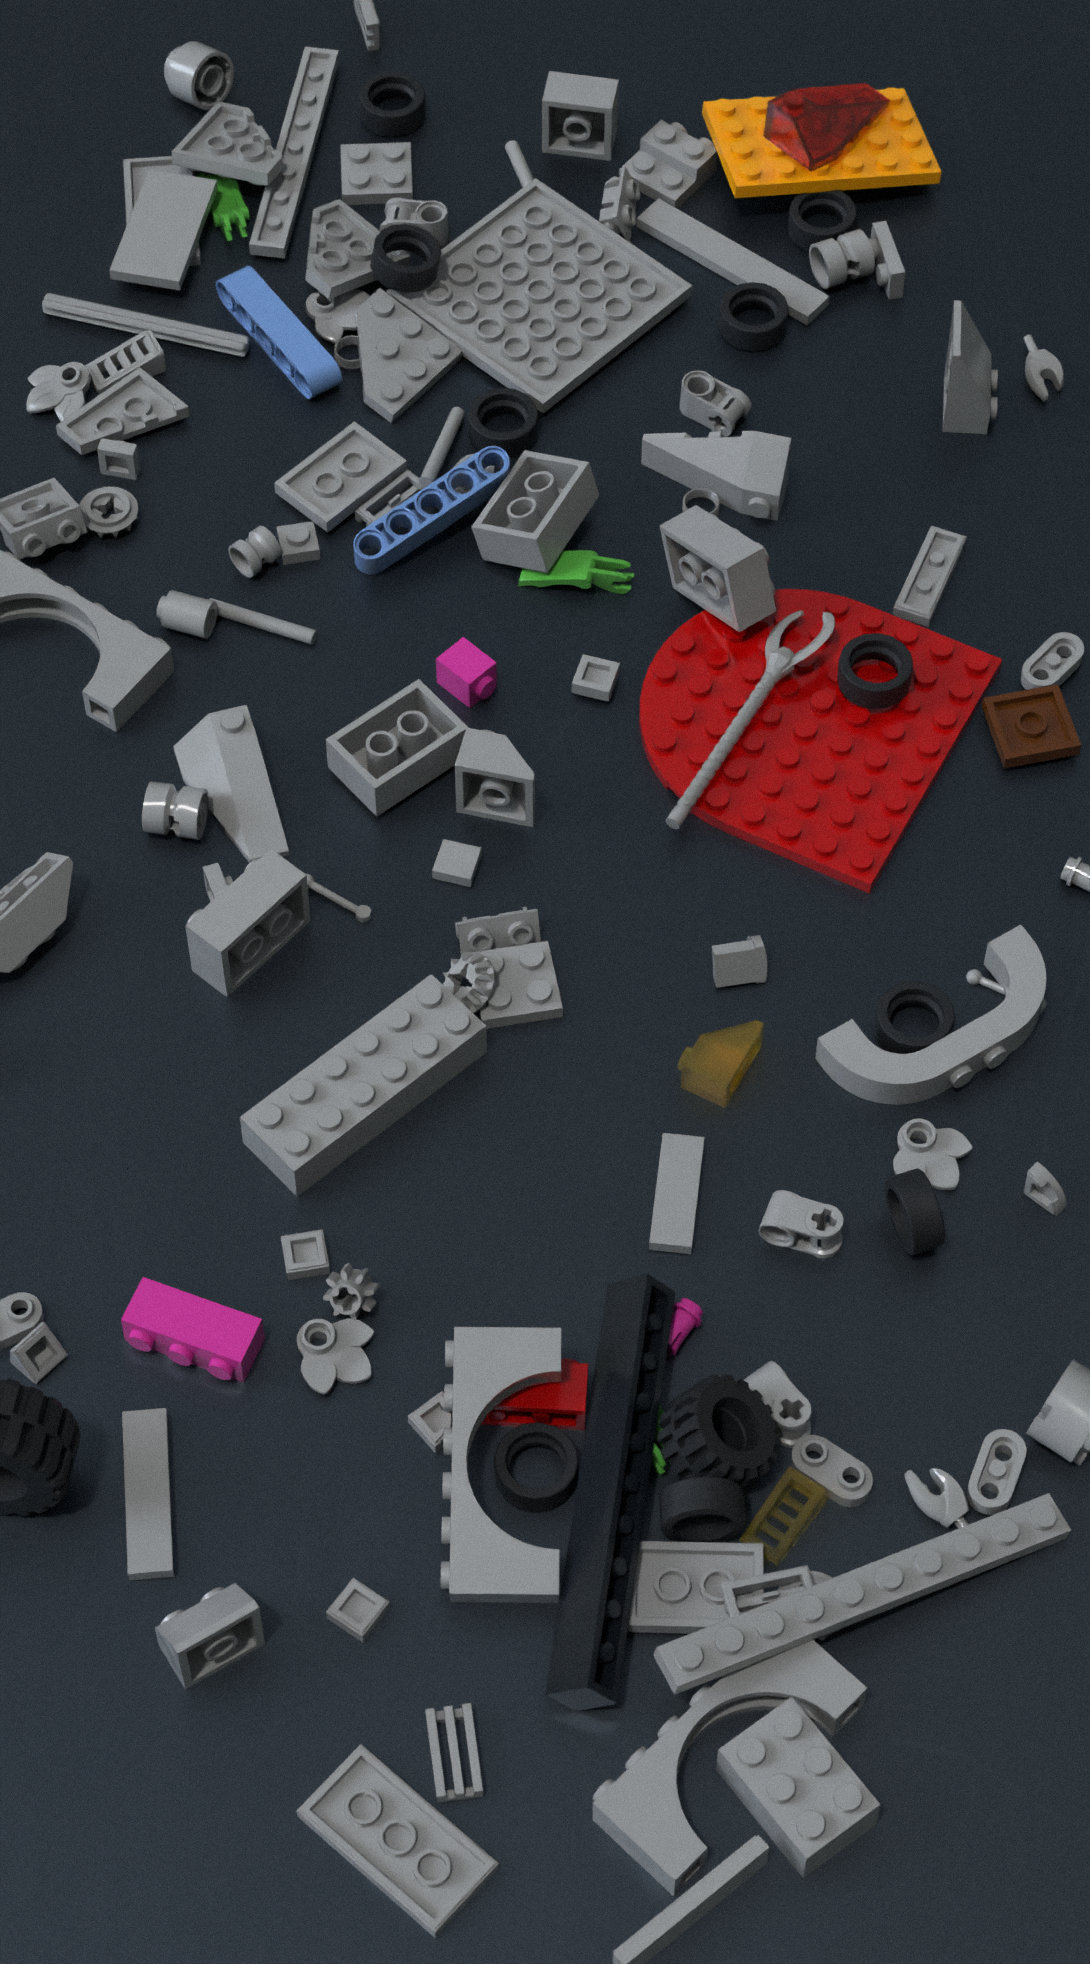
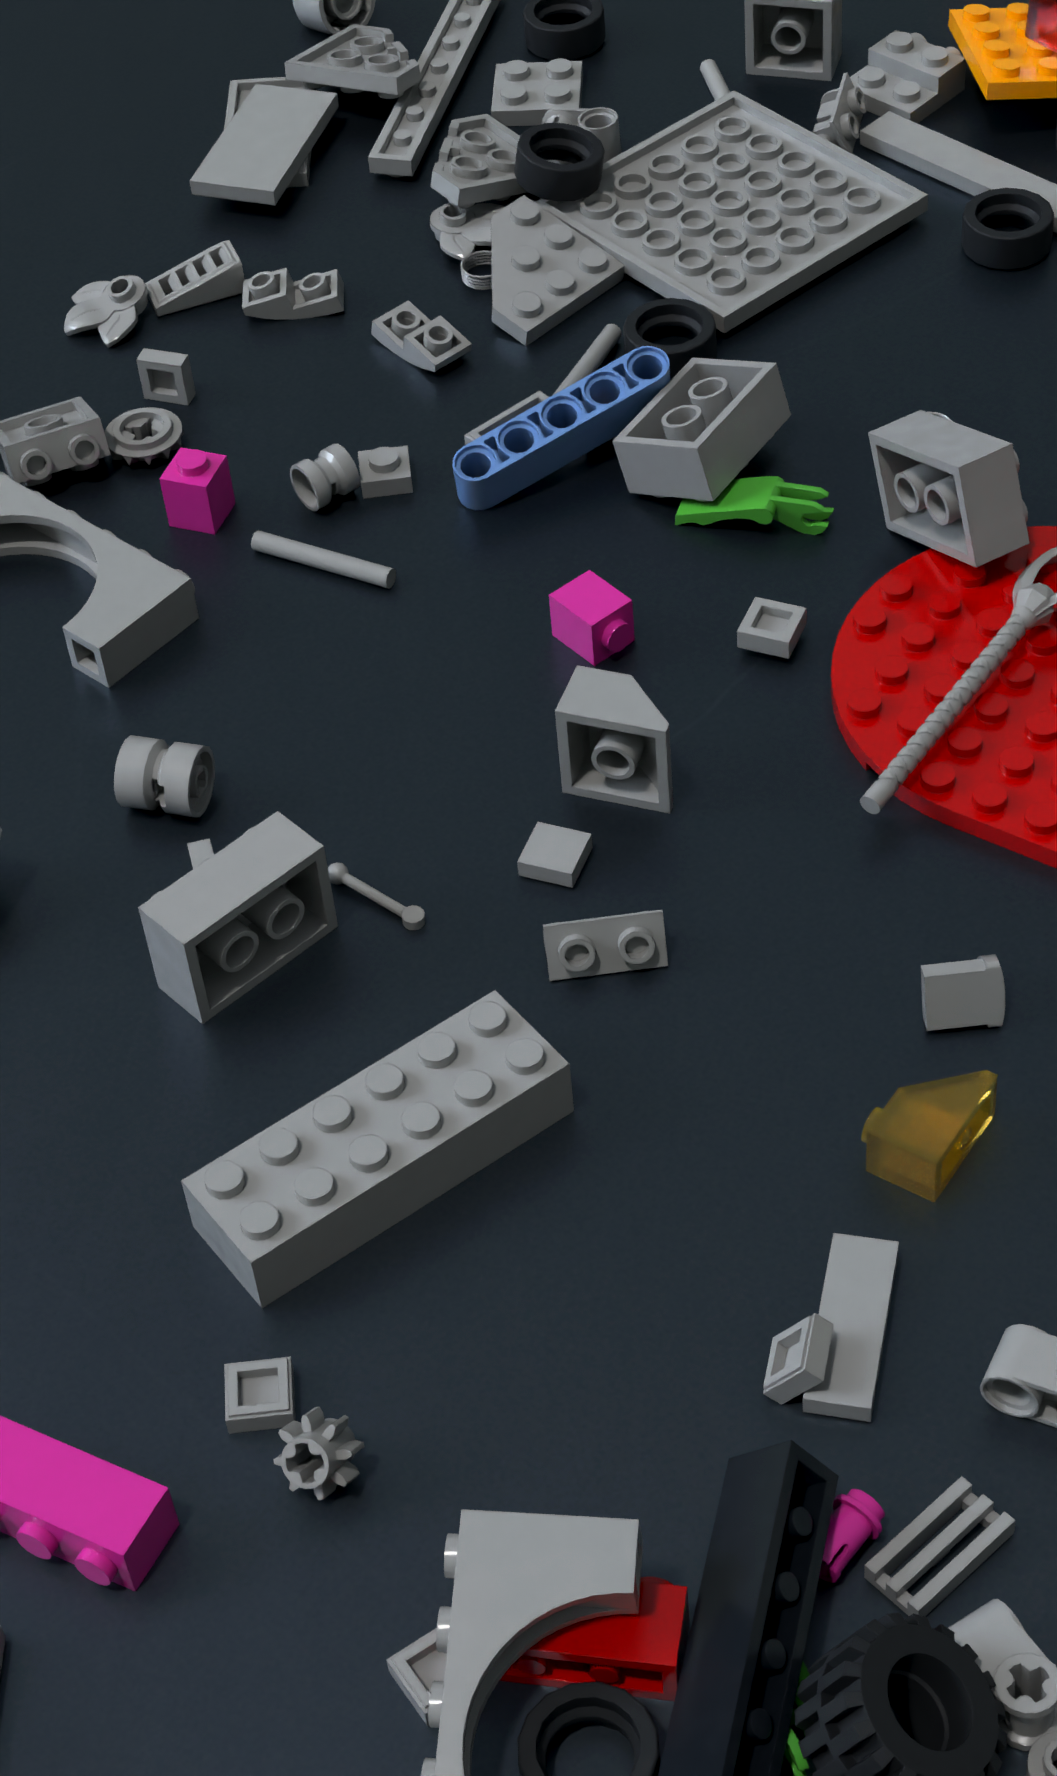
camera: 10 degrees right, 10 degrees down
light grey axle [42,293,250,357] -> none
light grey wing [56,367,190,455] -> none
light grey brick [156,590,218,639] -> none
light grey wedge [173,704,289,863] -> none
bright green arm [197,173,250,241] -> none
medium blue beam [216,266,342,399] -> none
light grey plate [274,421,407,532] -> none
light grey plate [297,1318,374,1395] -> none
light grey brick [326,679,468,817] -> none
light grey gear [442,951,494,1013] -> none
light grey plate [471,941,563,1029] -> none
light grey wedge [641,431,792,521] -> none
light grey piece [680,370,752,436] -> none
none -> dark pink brick [159,447,236,535]
none -> light grey slope [242,267,344,320]
none -> light grey slope [371,300,472,372]
none -> light grey tile [763,1313,834,1405]
none -> light grey tile [864,1476,1016,1616]

